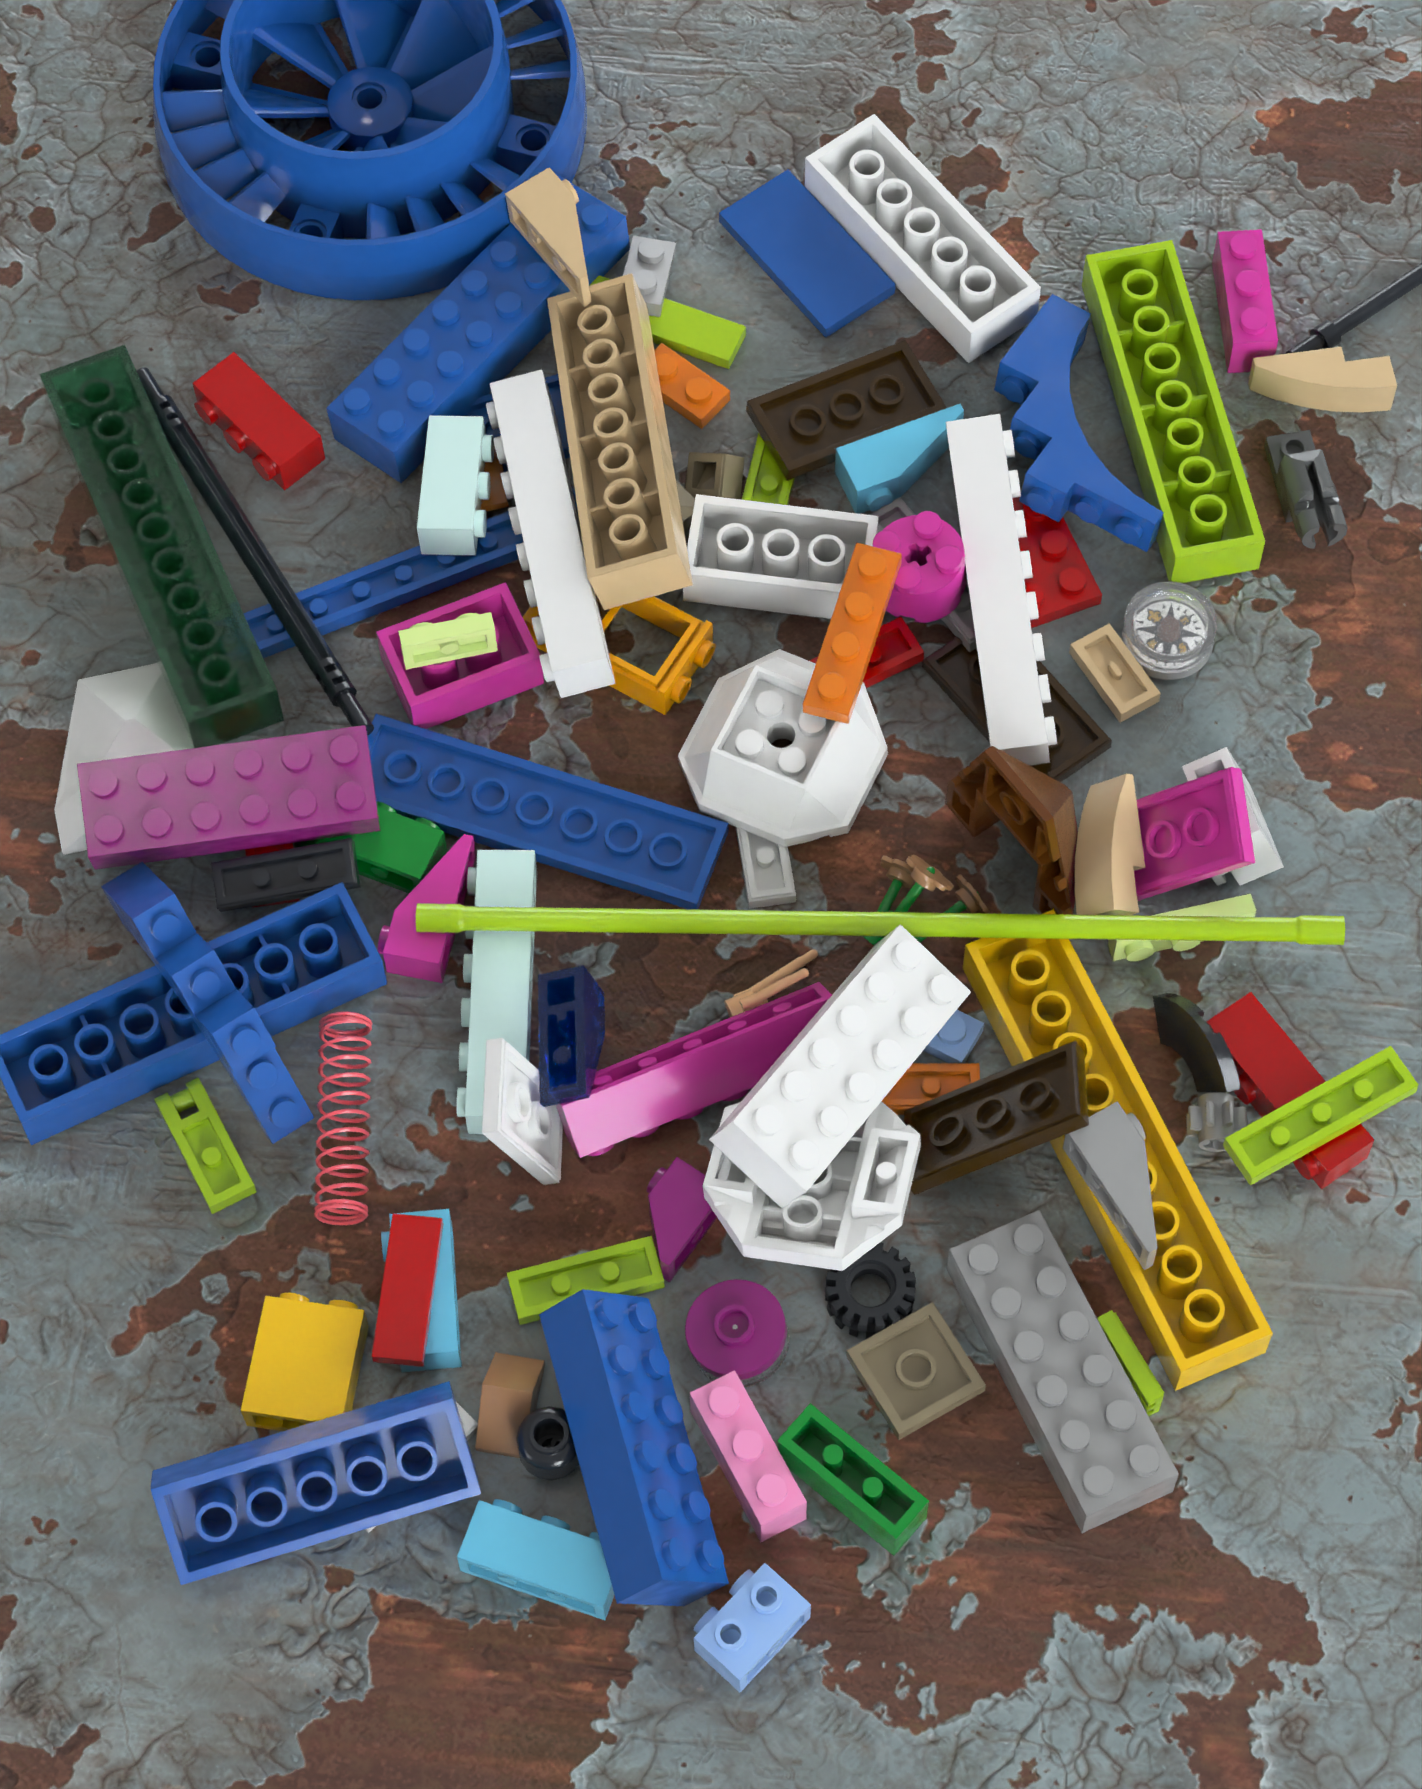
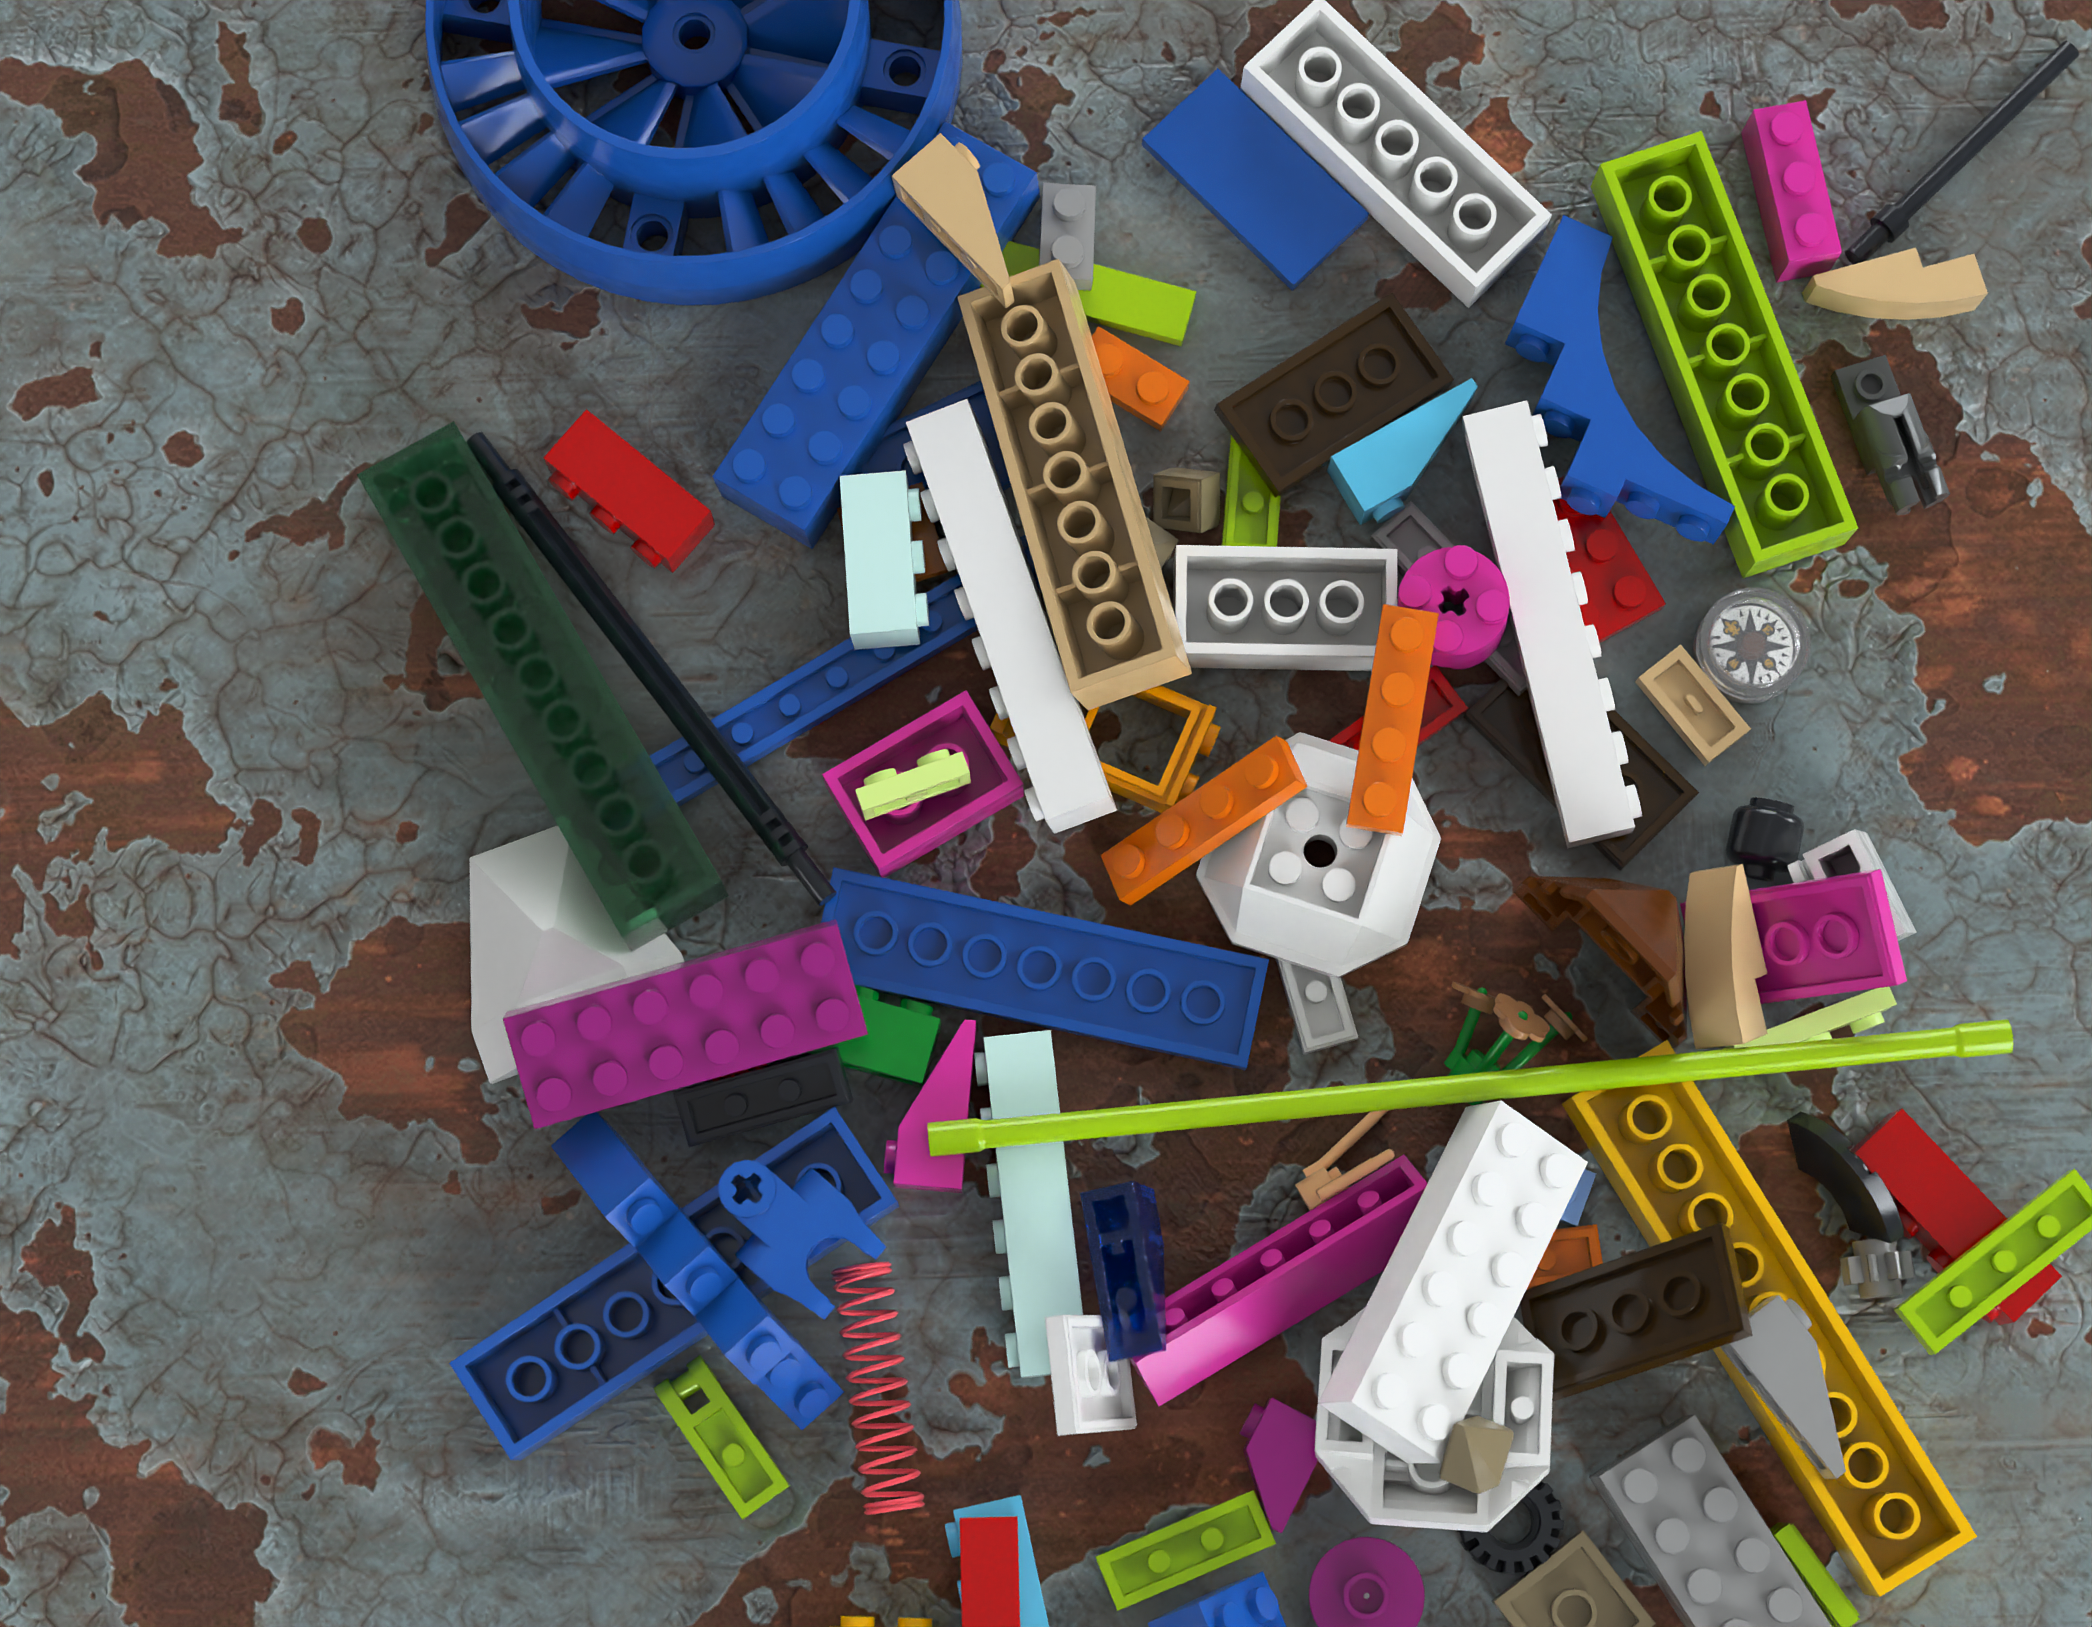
camera: 10 degrees left, 15 degrees up
none -> blue piece [718,1160,887,1320]
none -> orange plate [1101,735,1308,906]
none -> dark tan slope [1439,1415,1514,1494]
none -> black head [1726,797,1804,882]

